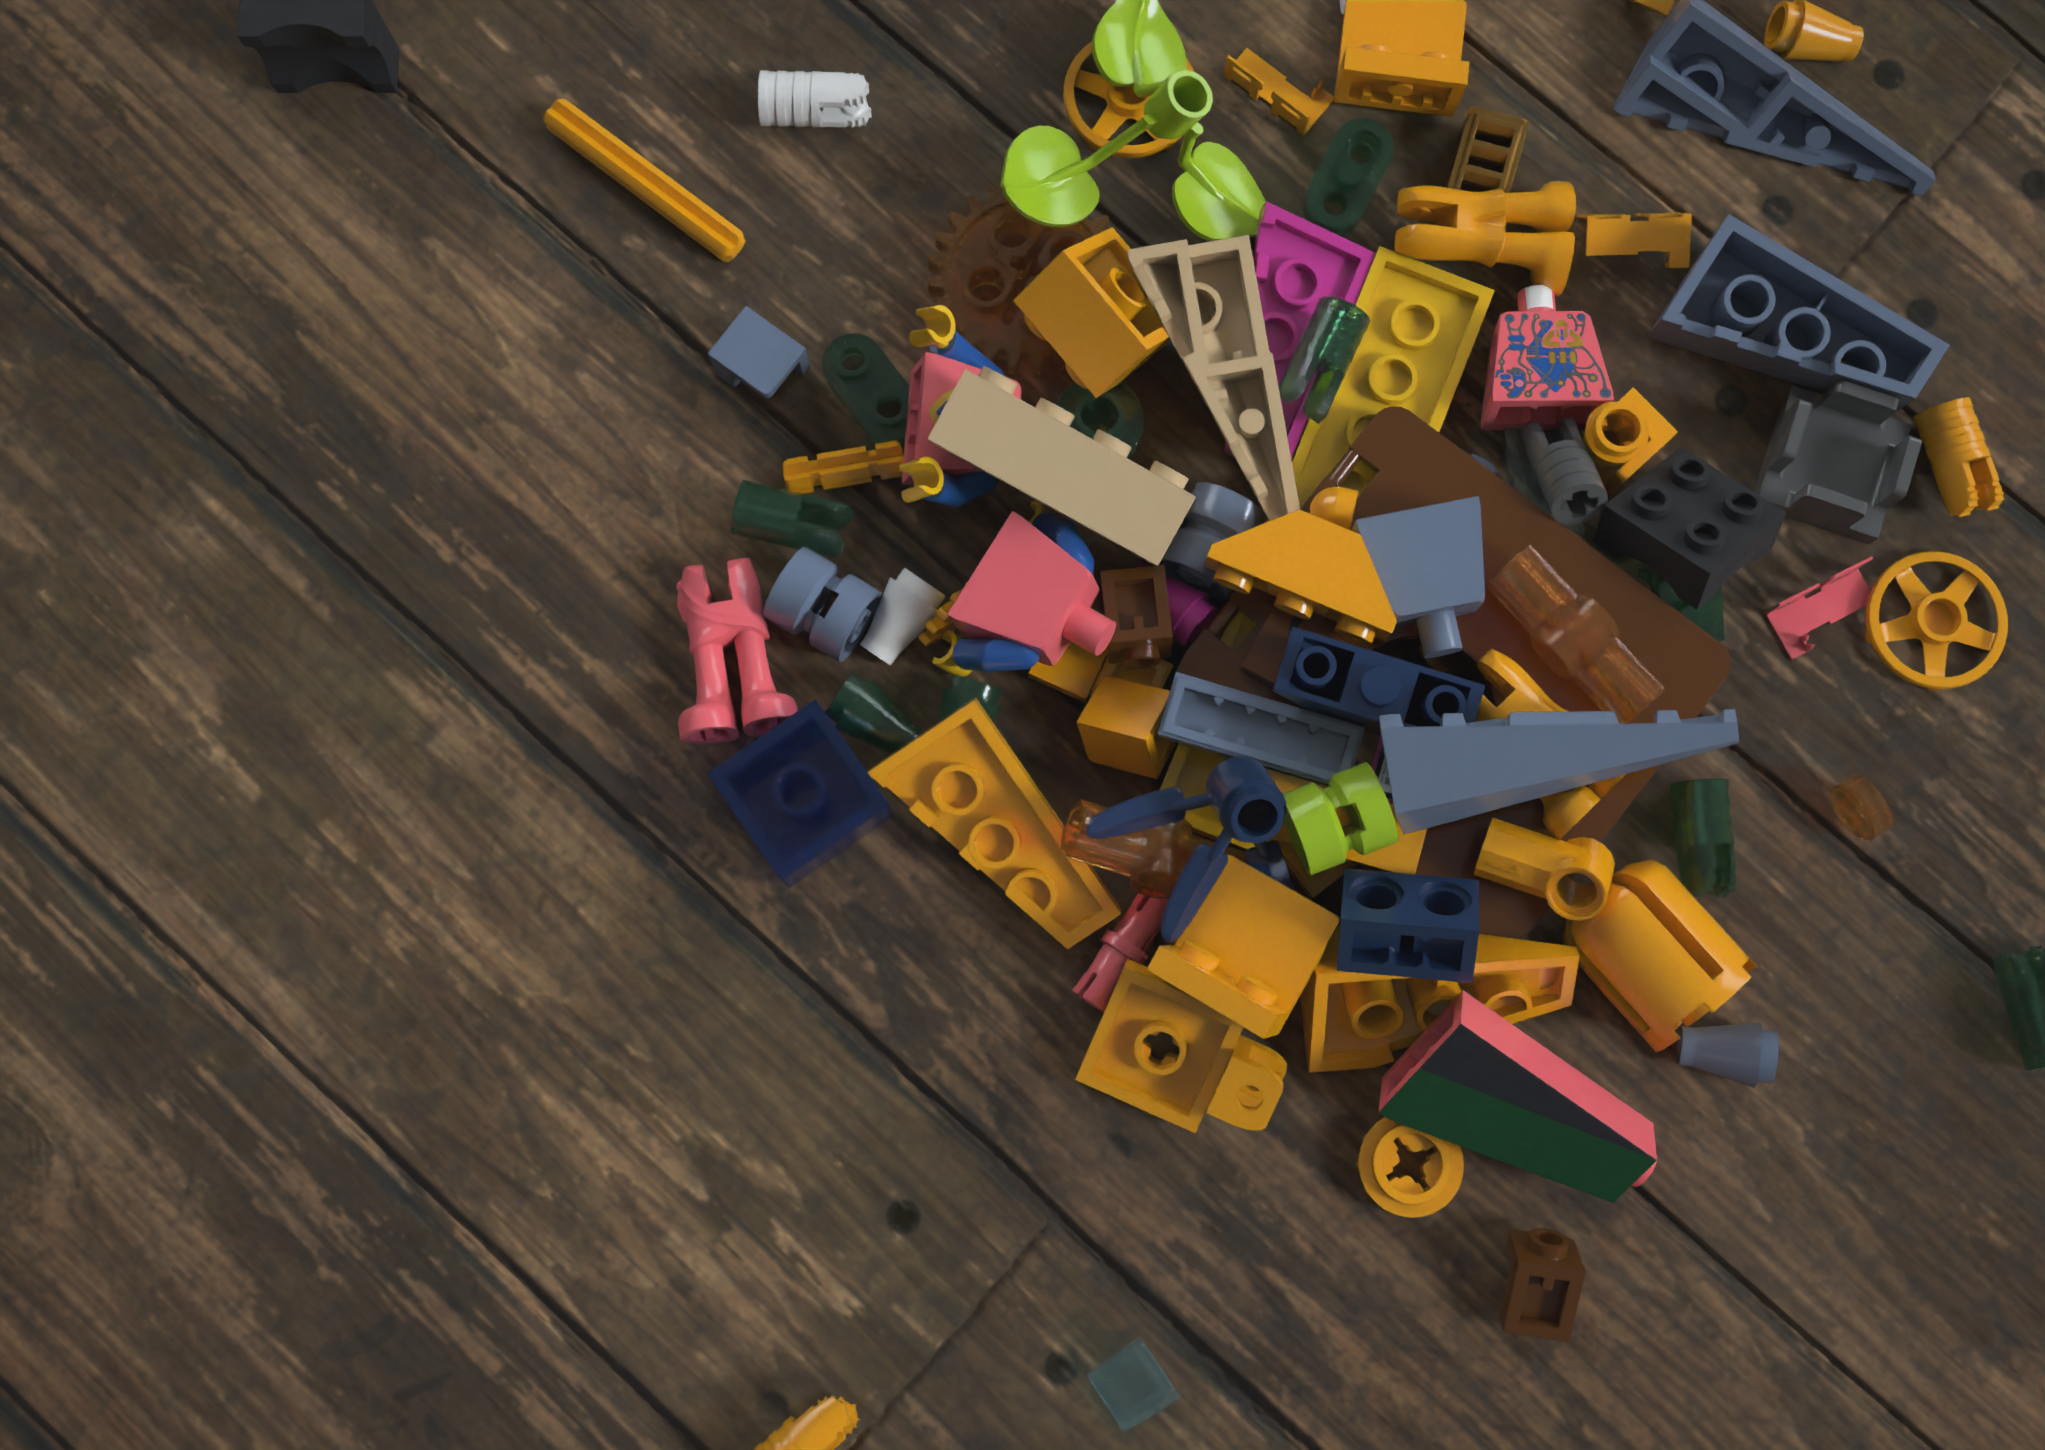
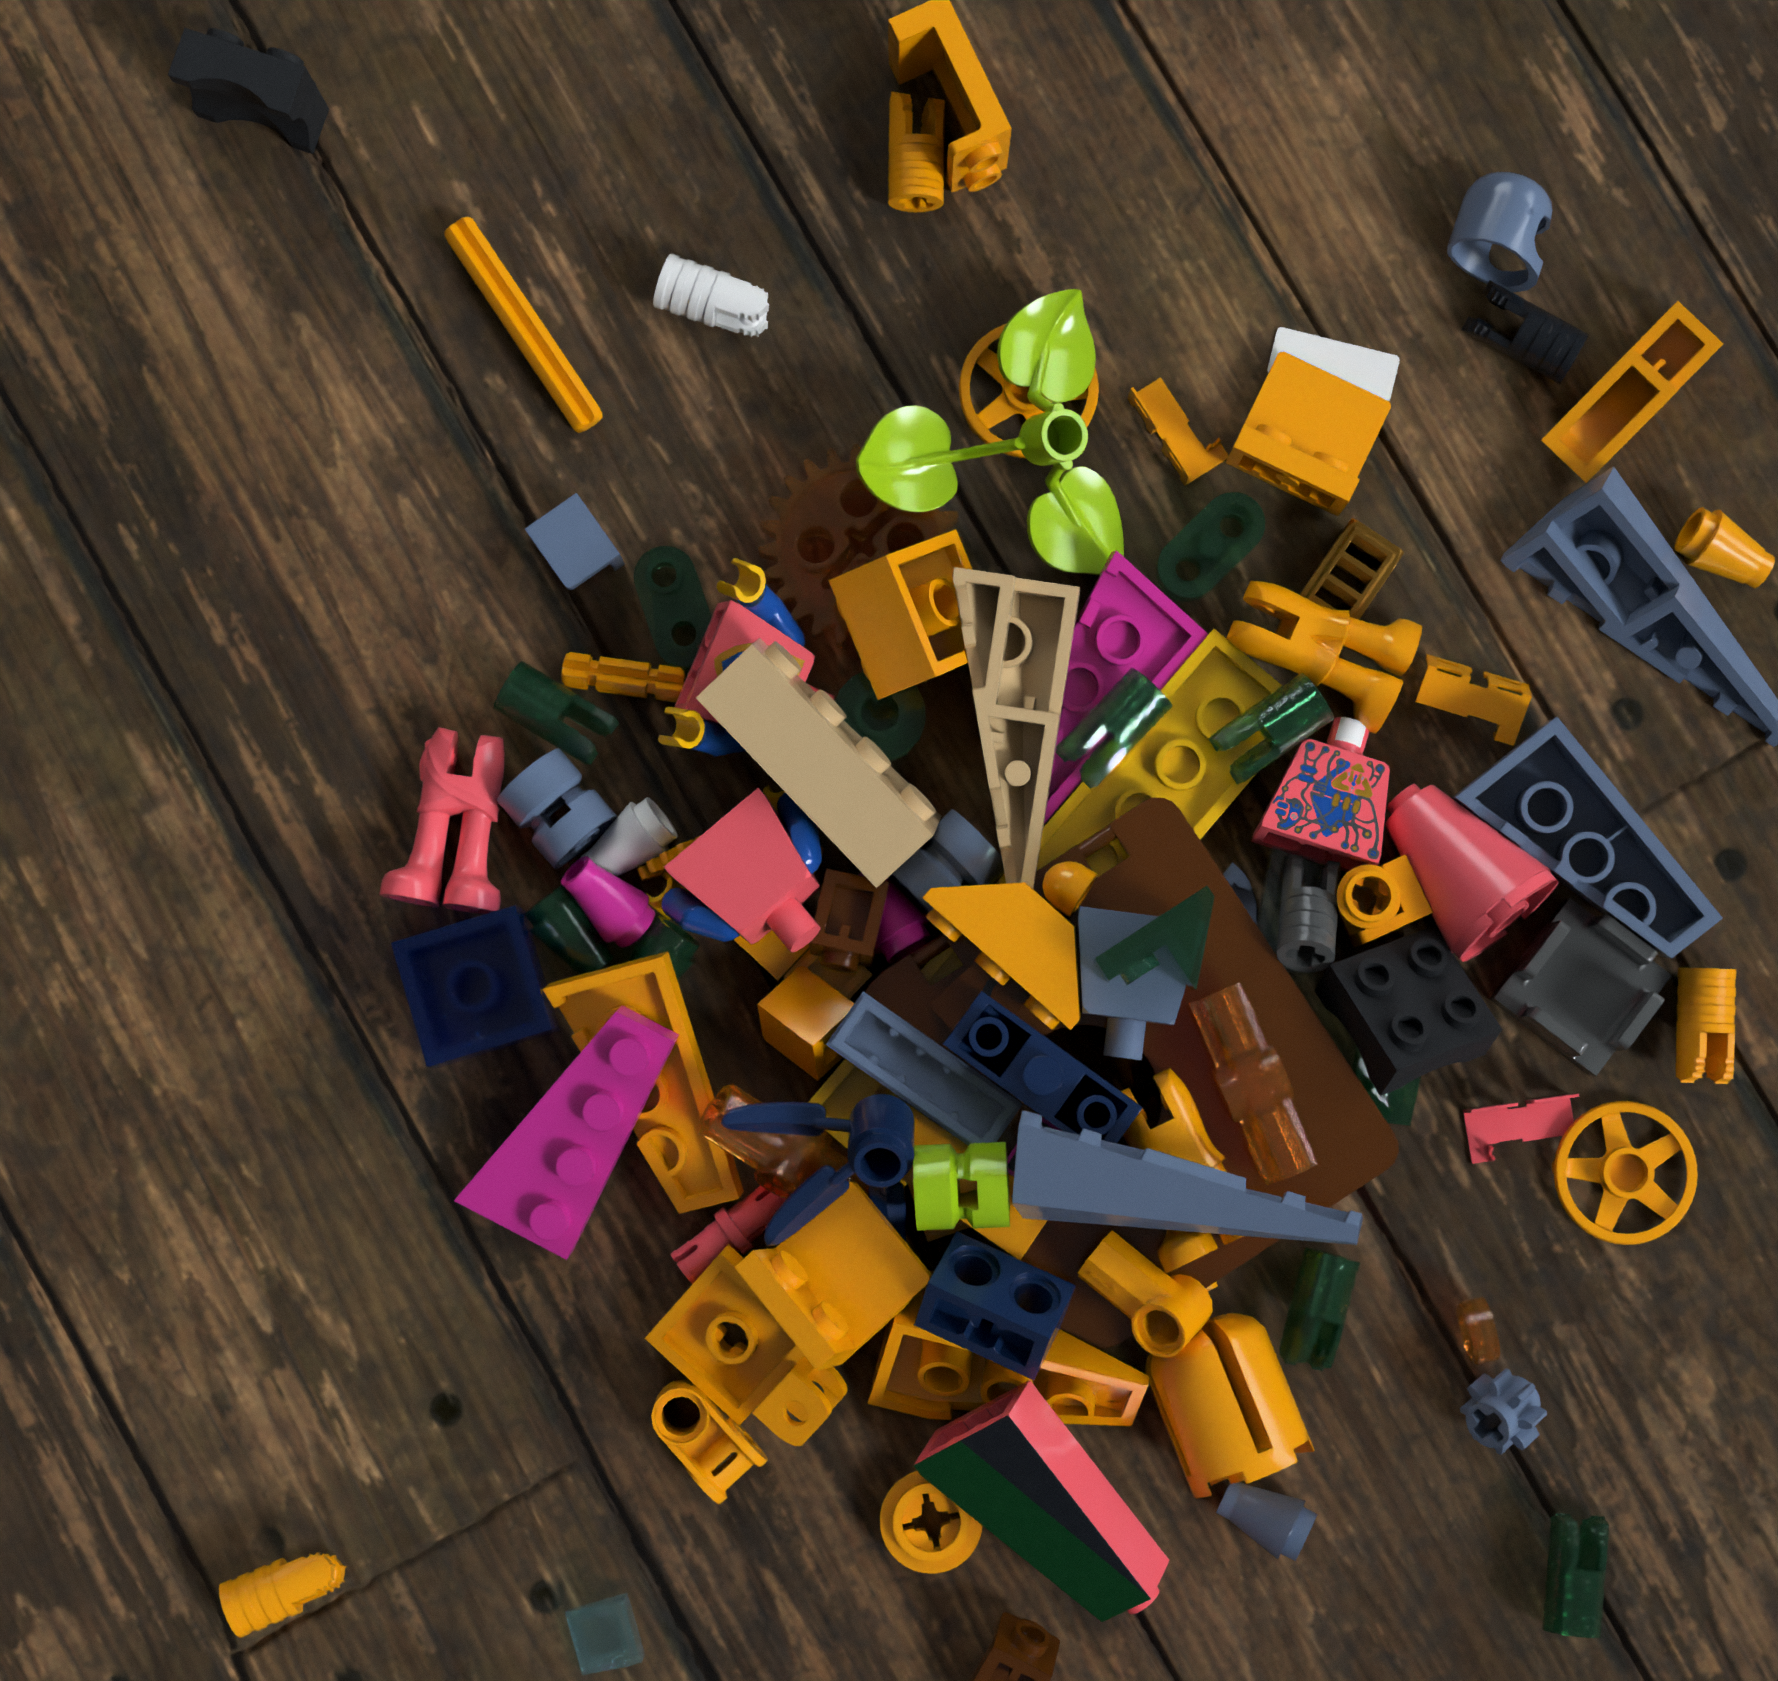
camera: 20 degrees right, 5 degrees up
none -> dark pink wing [454,1005,679,1260]
none -> dark pink cone [561,856,655,948]
none -> light orange piece [651,1379,768,1504]
none -> clear green slope [1093,885,1215,991]
none -> clear green hinge [1209,673,1334,784]
none -> coral cone [1385,784,1559,962]
none -> sand blue gear [1460,1368,1547,1455]

